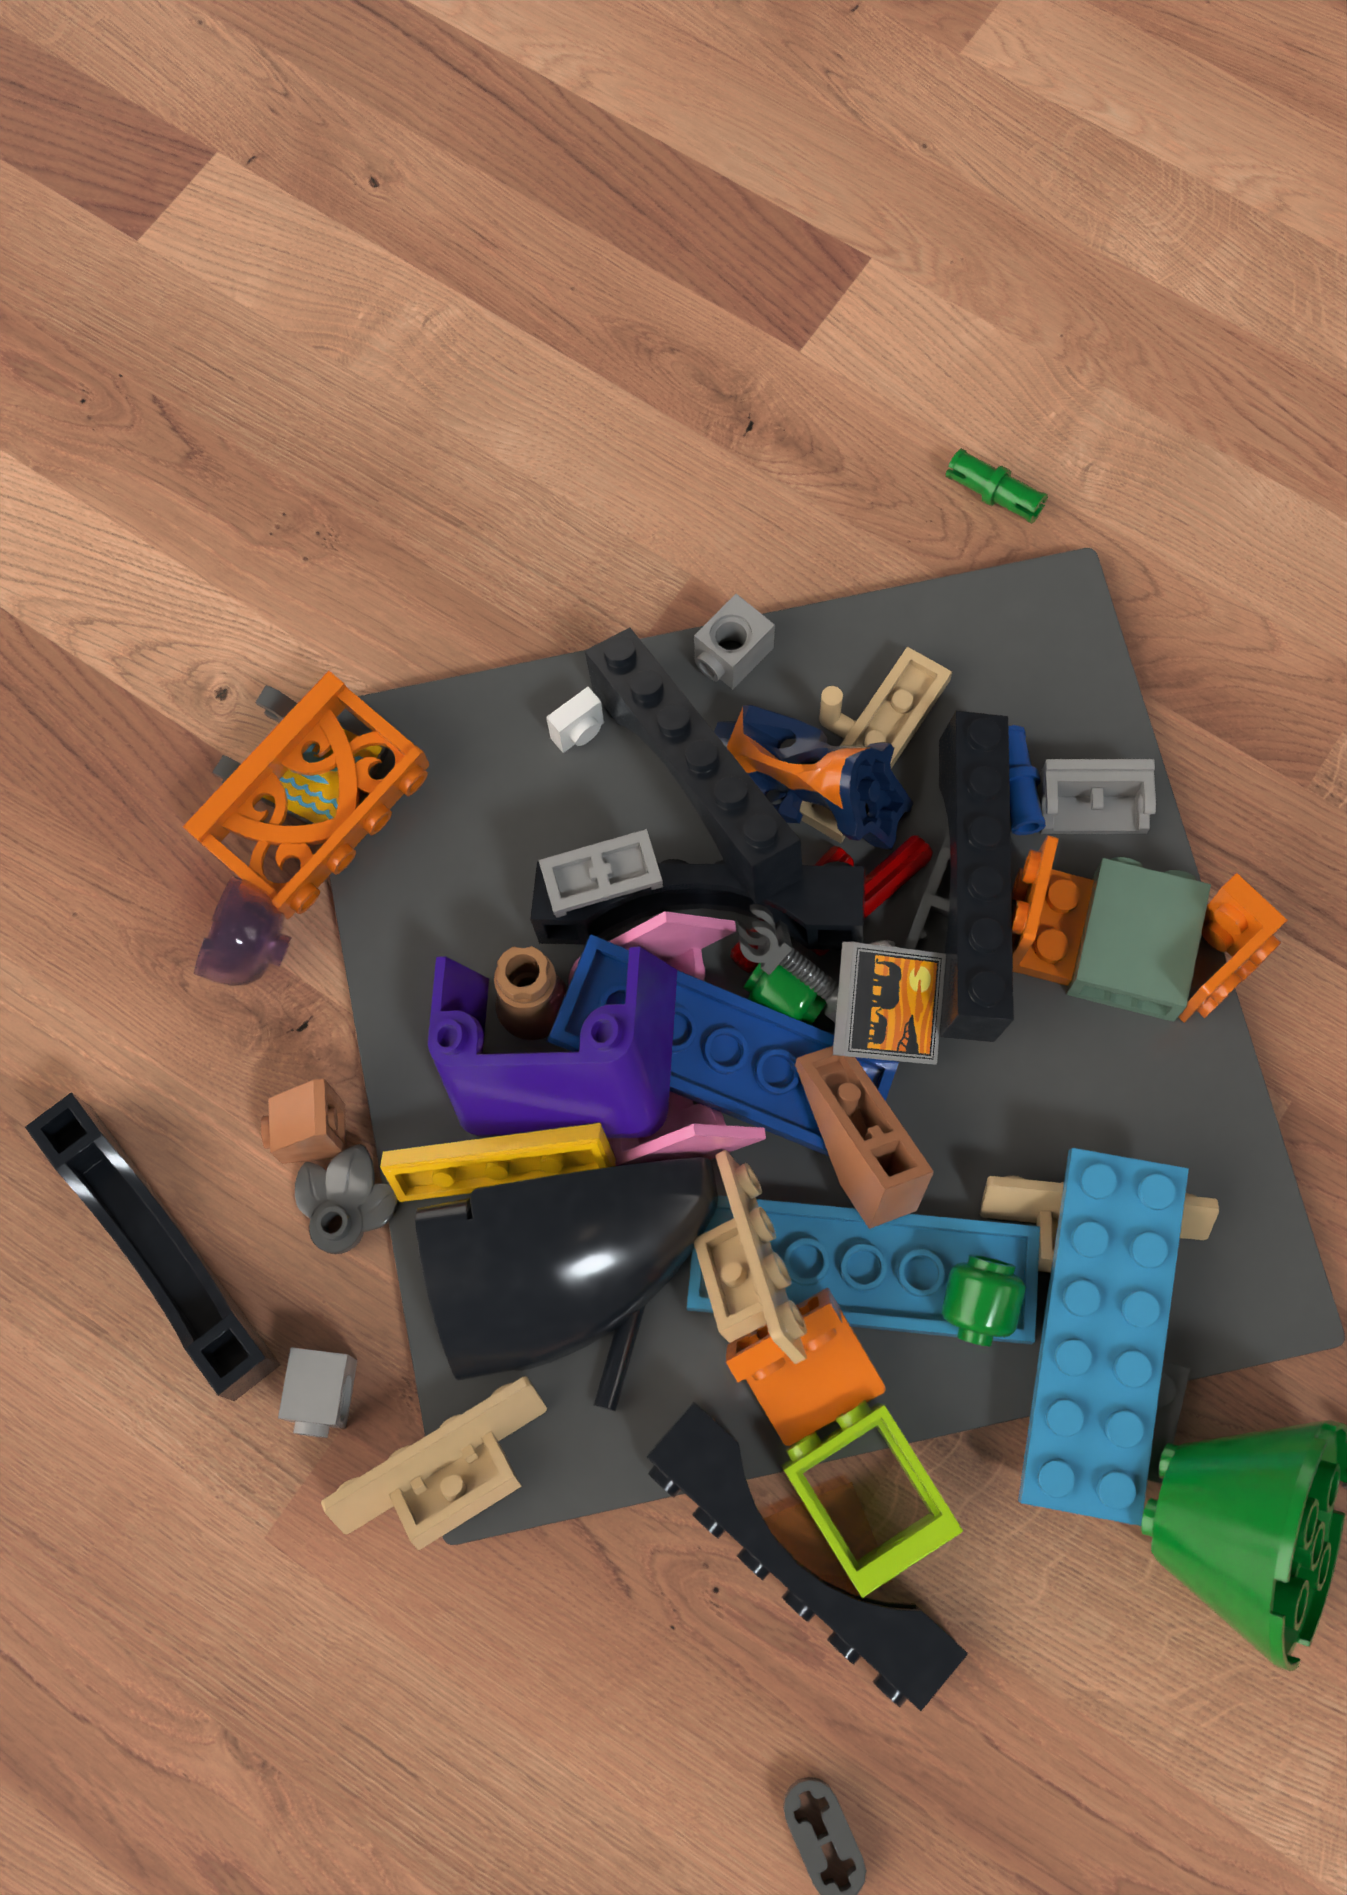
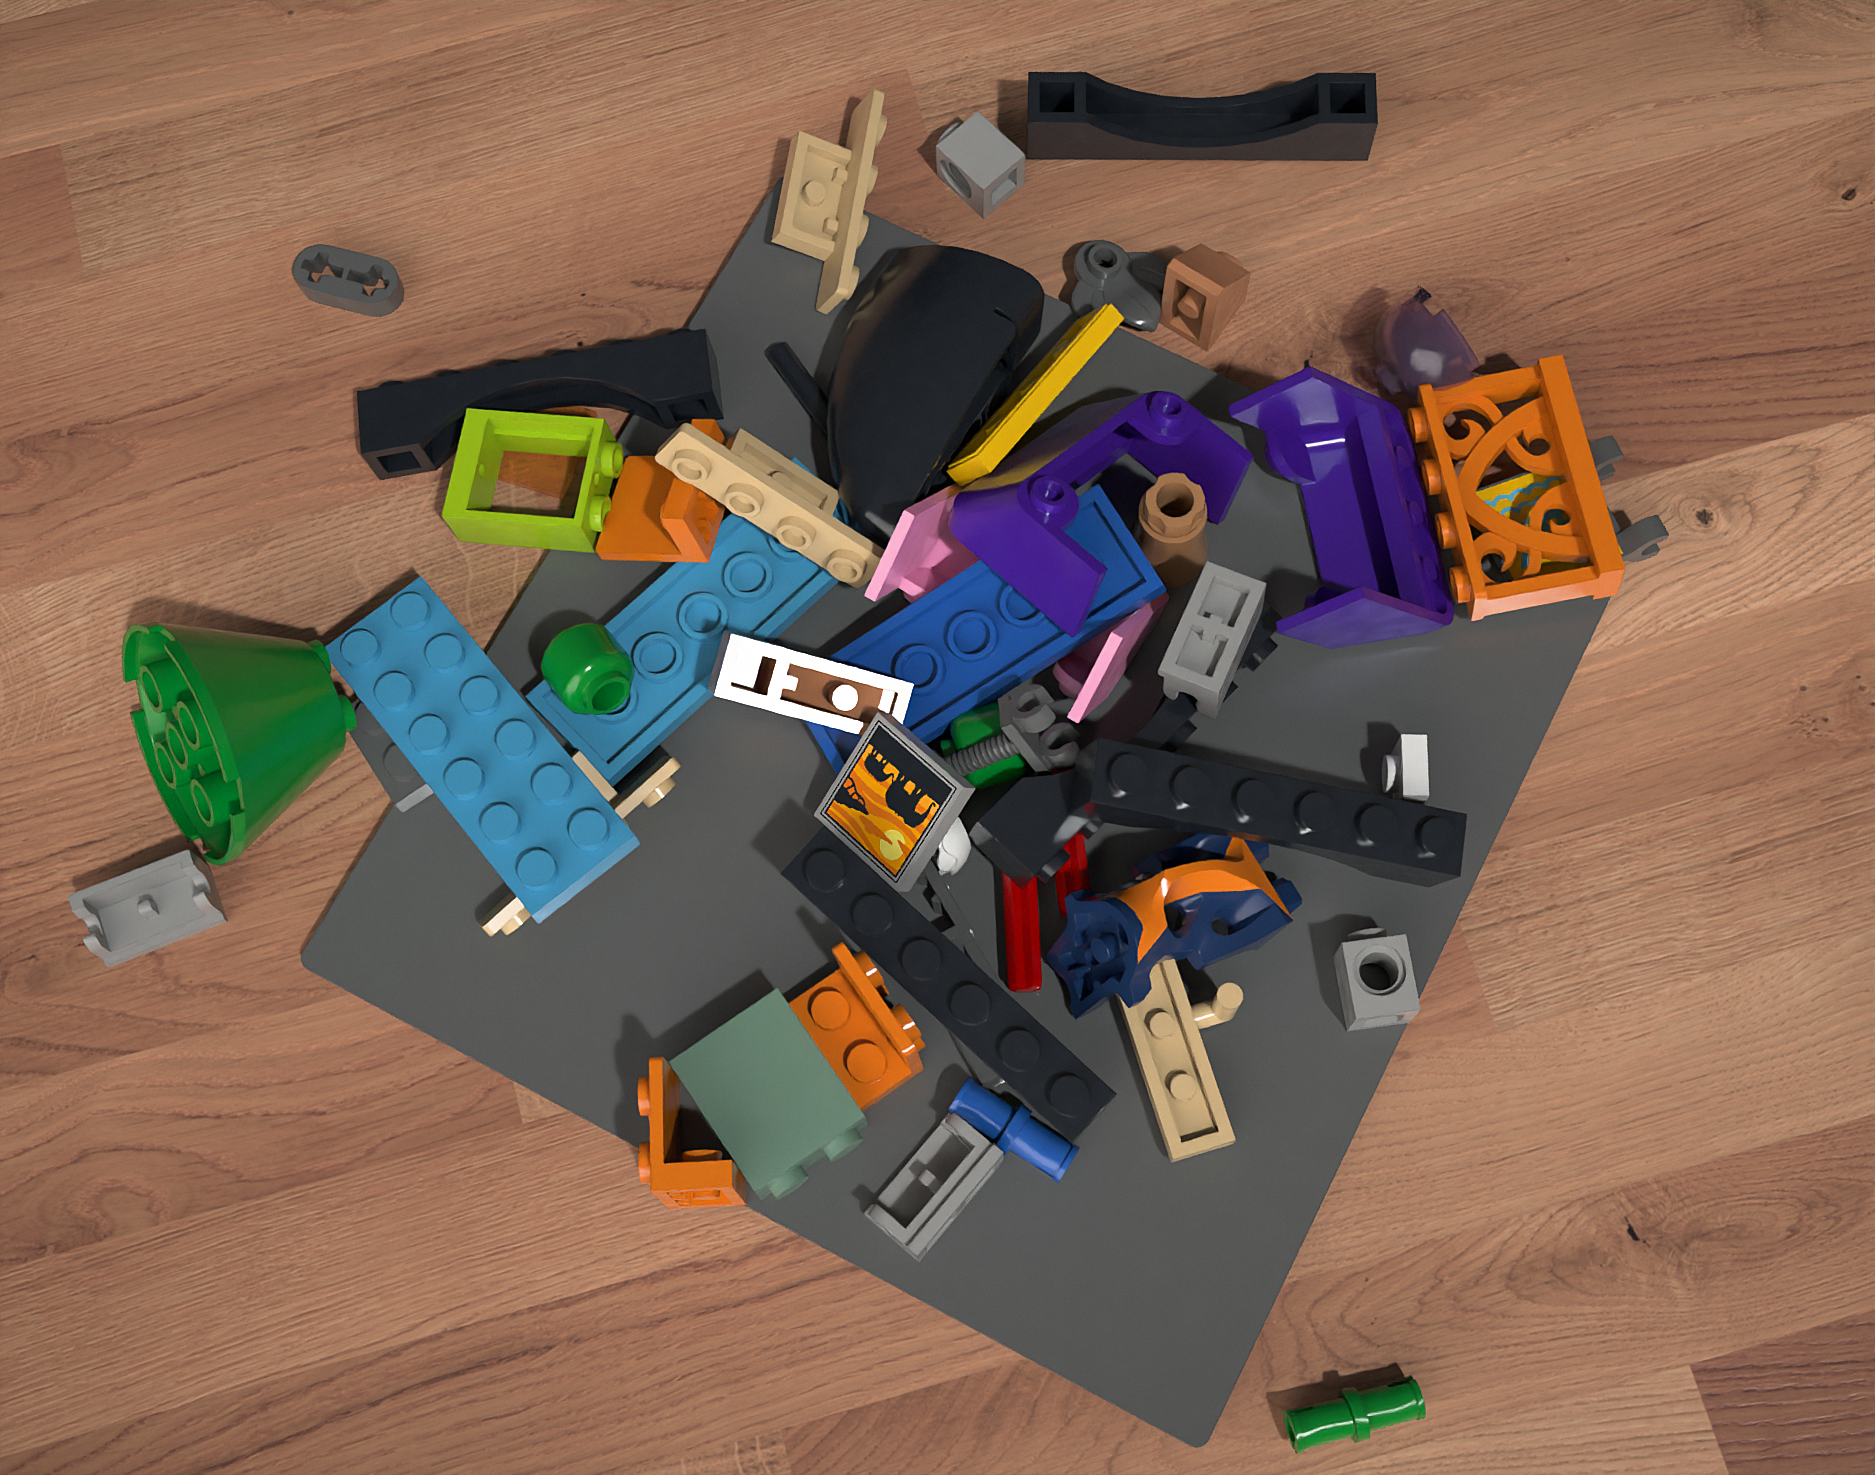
camera: 130 degrees right, 0 degrees up
none -> dark purple windscreen [1228,366,1454,649]

